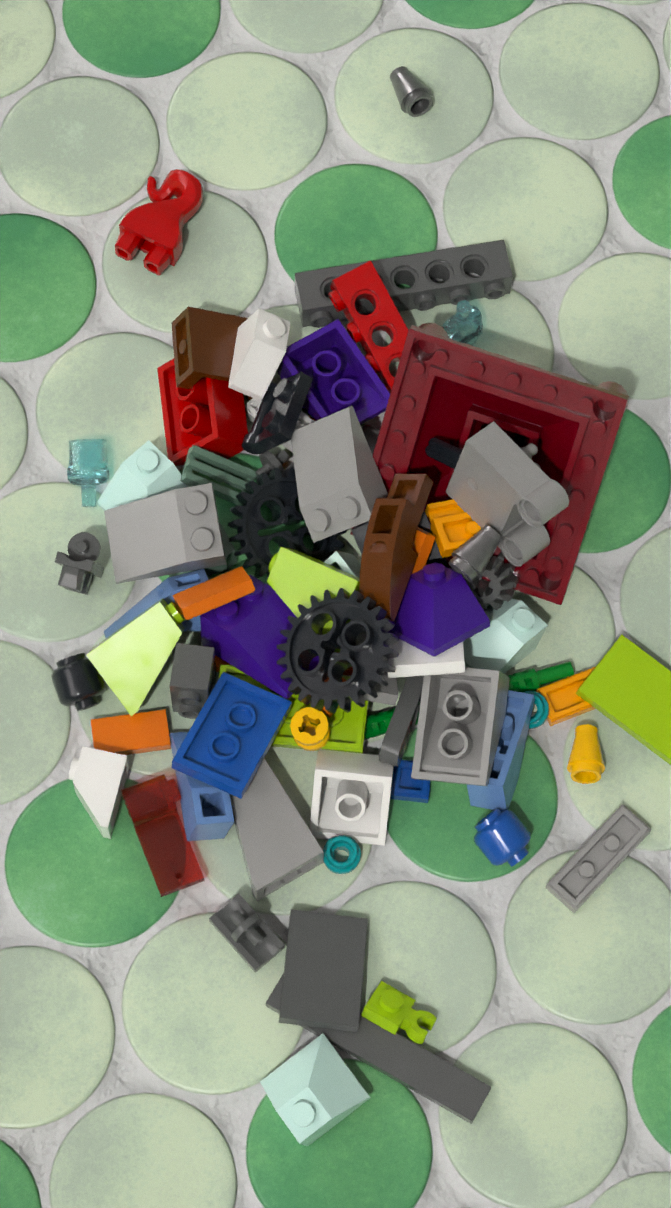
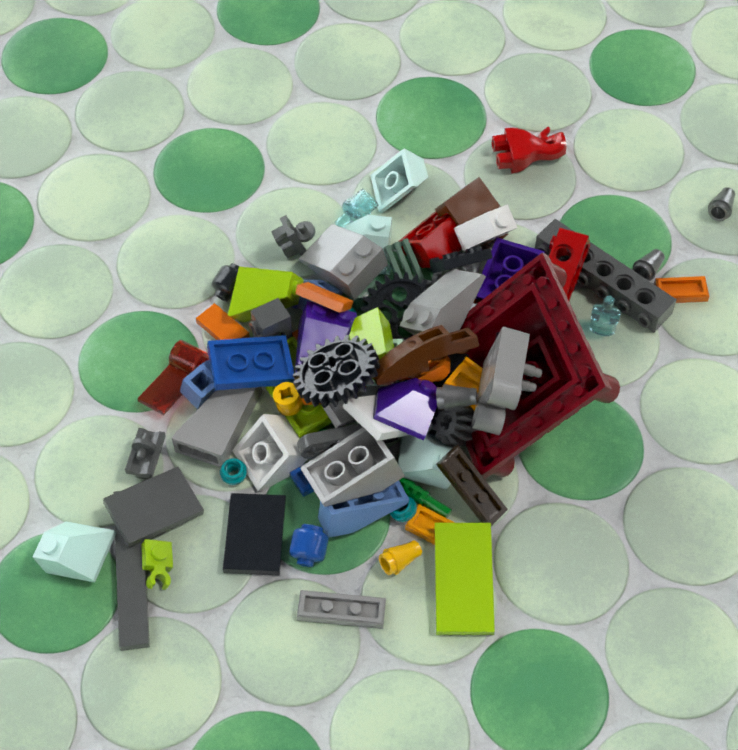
camera: 55 degrees right, 10 degrees down
white slope [69,746,129,839] -> none
none -> black tile [223,493,286,575]
none -> light aqua slope [371,148,428,213]
none -> dark brown tile [436,446,508,526]
none -> flat silver cone [632,249,665,281]
none -> orange tile [654,276,710,303]

